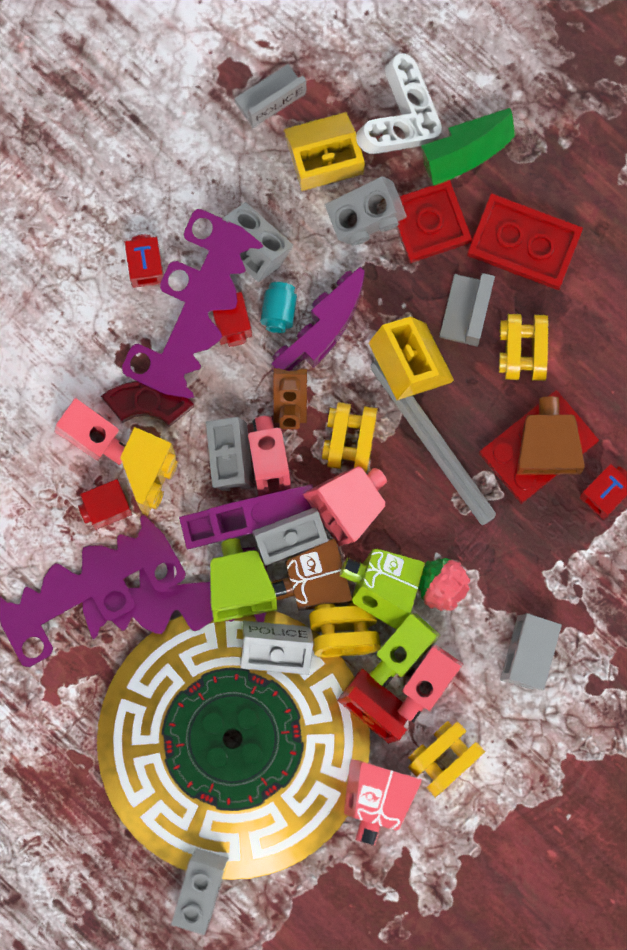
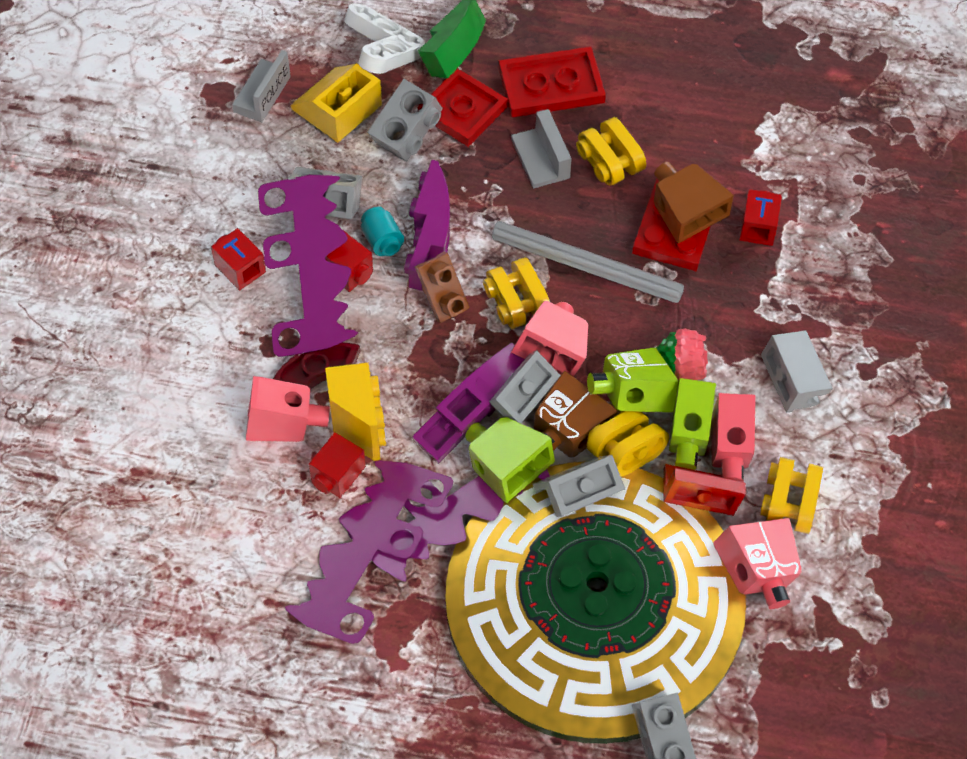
camera: 35 degrees left, 20 degrees down
light grey hinge [206,417,254,491] -> none
coral torso [248,416,291,496] -> none
yellow slope [368,316,454,400] -> none

